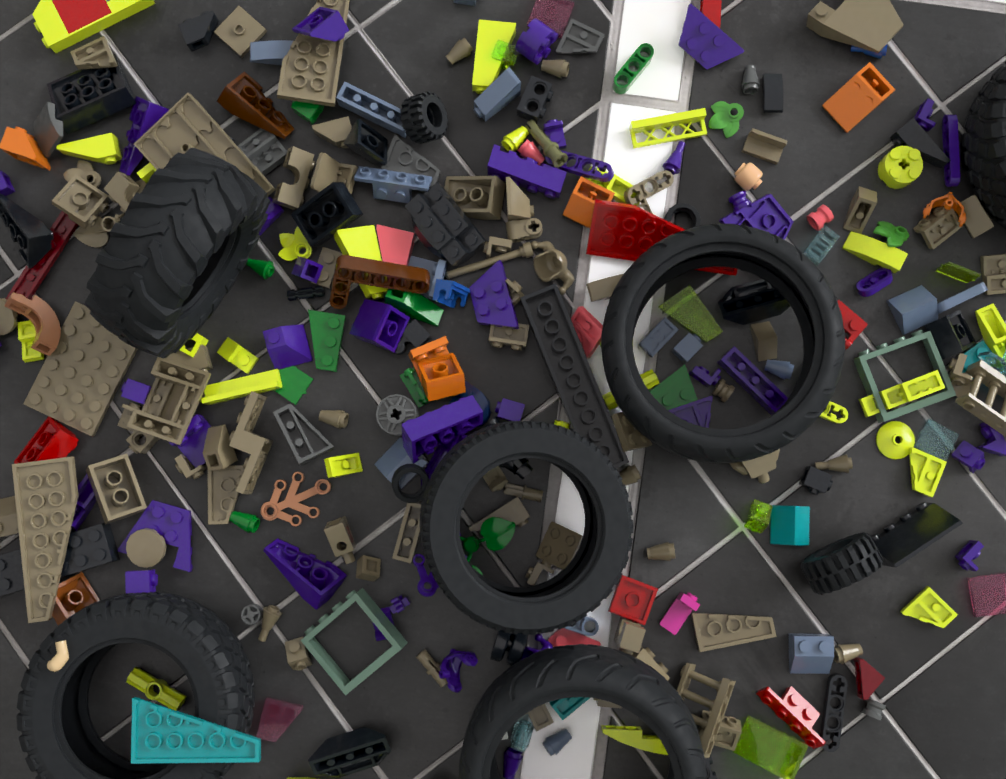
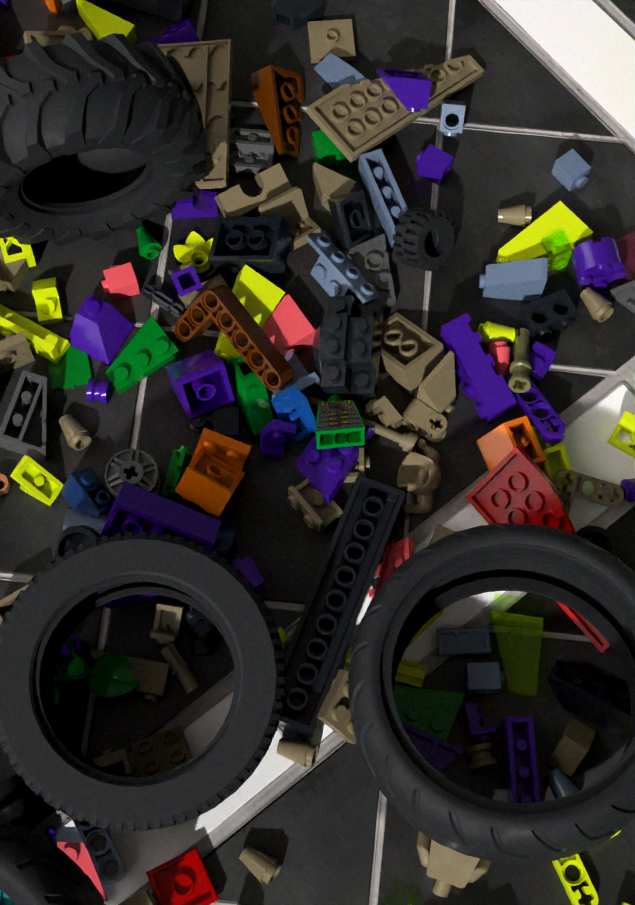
camera: 40 degrees right, 15 degrees down
none -> dark blue slope [60,467,115,516]
none -> dark purple wheel [86,378,111,404]
none -> coral brick [101,262,140,302]
none -> dark purple bracket [259,419,296,459]
none -> torso [316,395,365,450]
none -> dark purple brick [415,144,454,186]
none -> sand blue brick [439,99,466,136]

